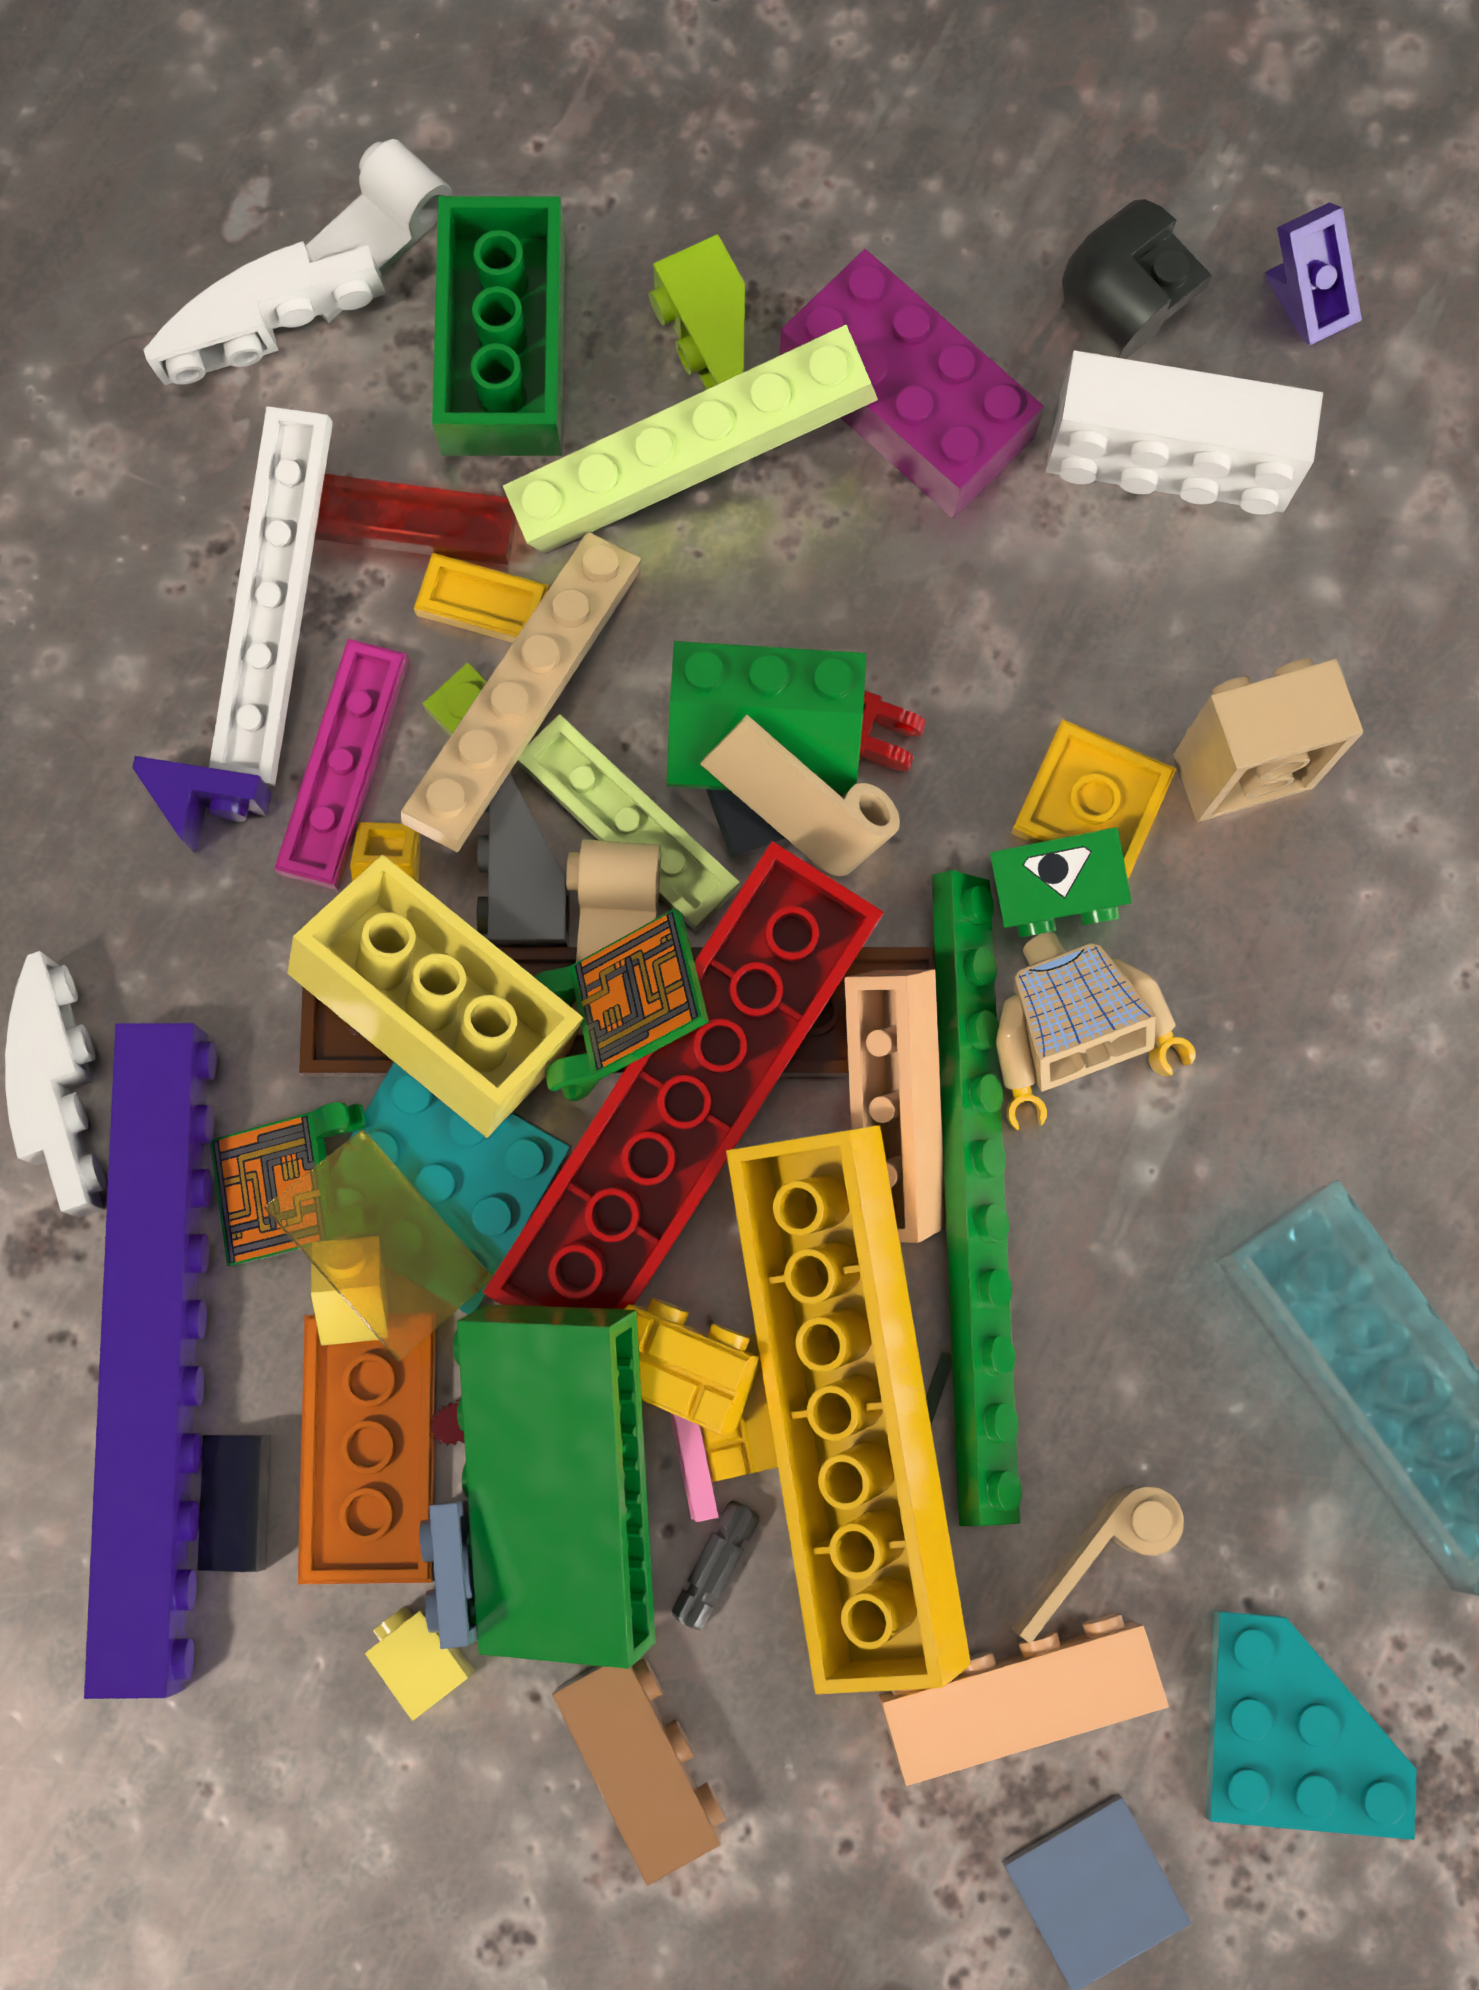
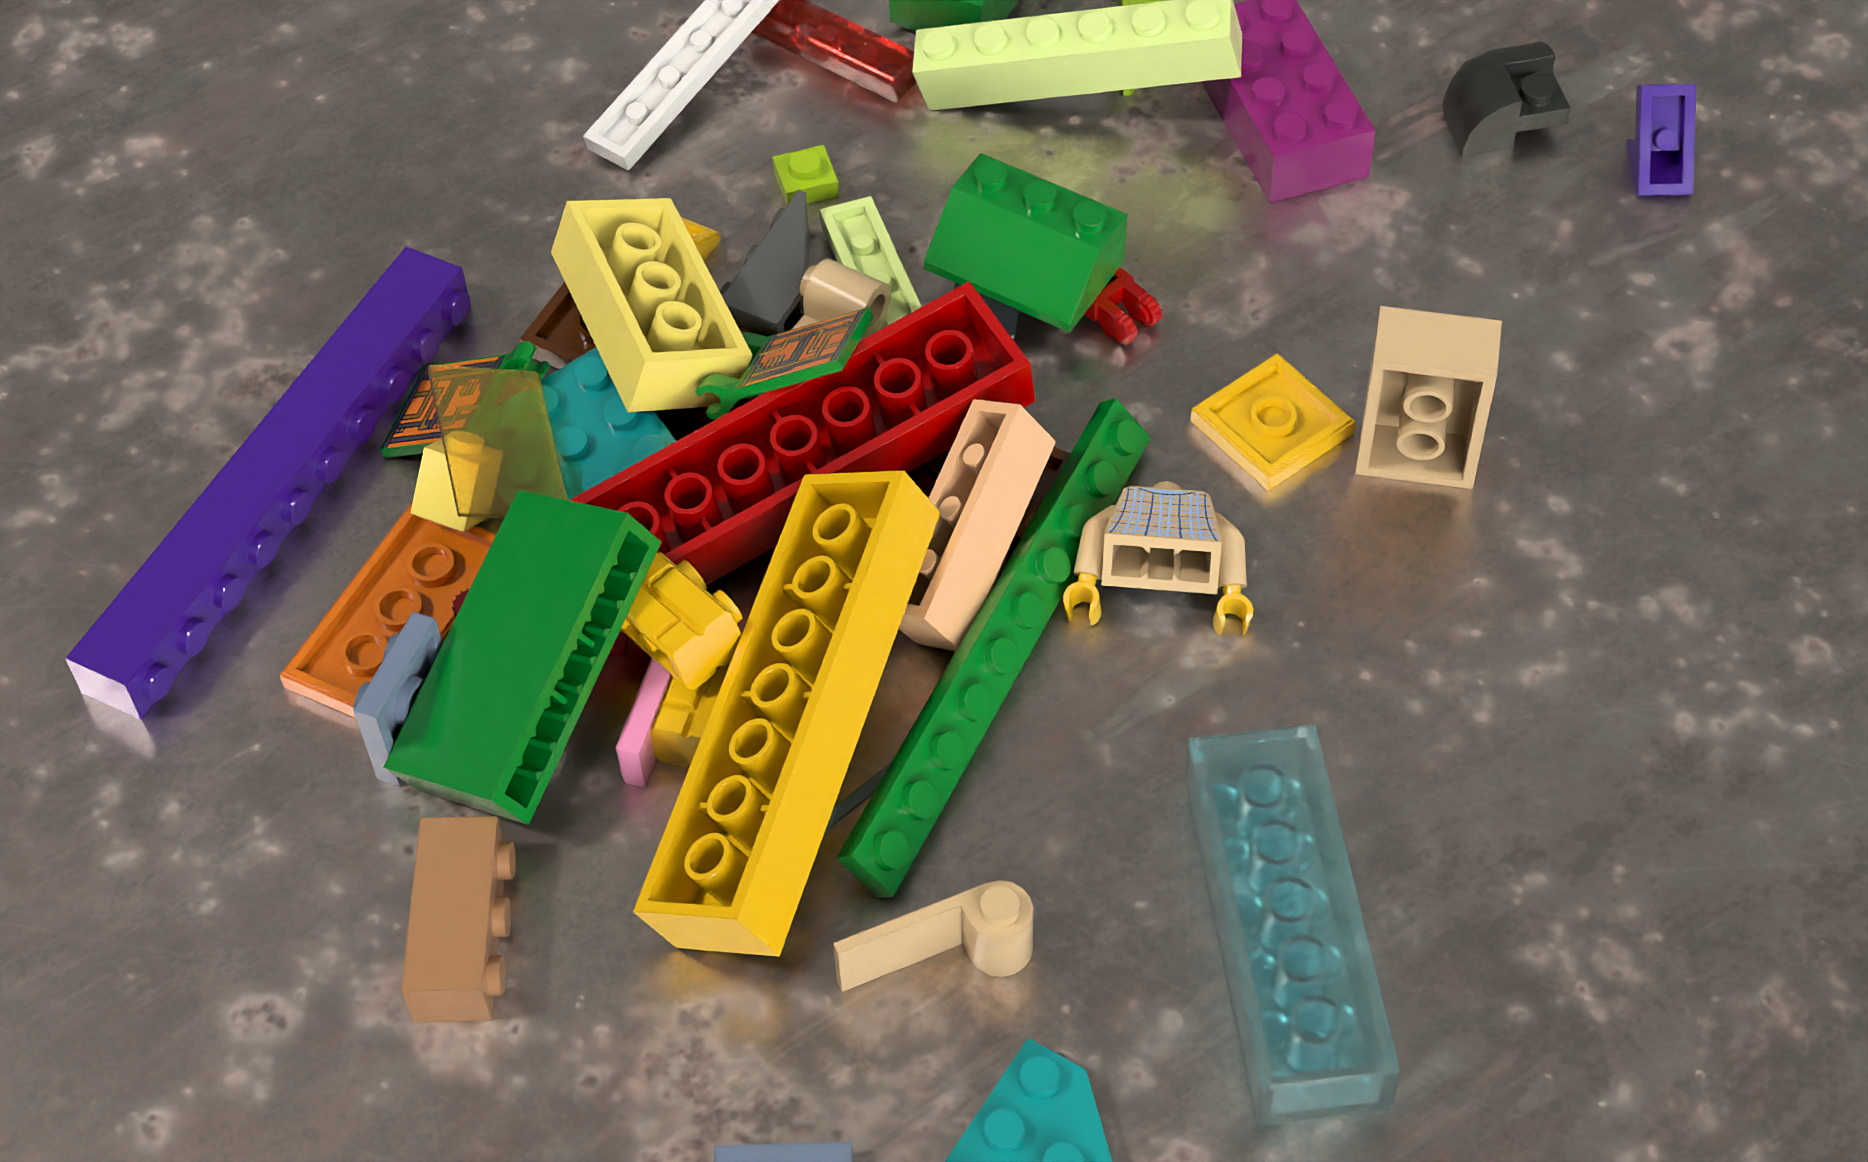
camera: 30 degrees right, 25 degrees down
white slope [5,951,106,1218] -> none
dark purple slope [132,756,272,853] -> none
black slope [197,1435,271,1572] -> none
dark pink tile [274,639,410,890] -> none
light yellow brick [365,1606,475,1721] -> none
tan plate [401,531,641,852] -> none
yellow tile [414,553,550,643] -> none
dark grey axle [672,1501,759,1630] -> none
tan door [700,715,900,876] -> none
light nougat brick [878,1613,1169,1786] -> none
green brick [990,827,1132,937] -> none
white brick [1045,350,1323,515] -> none

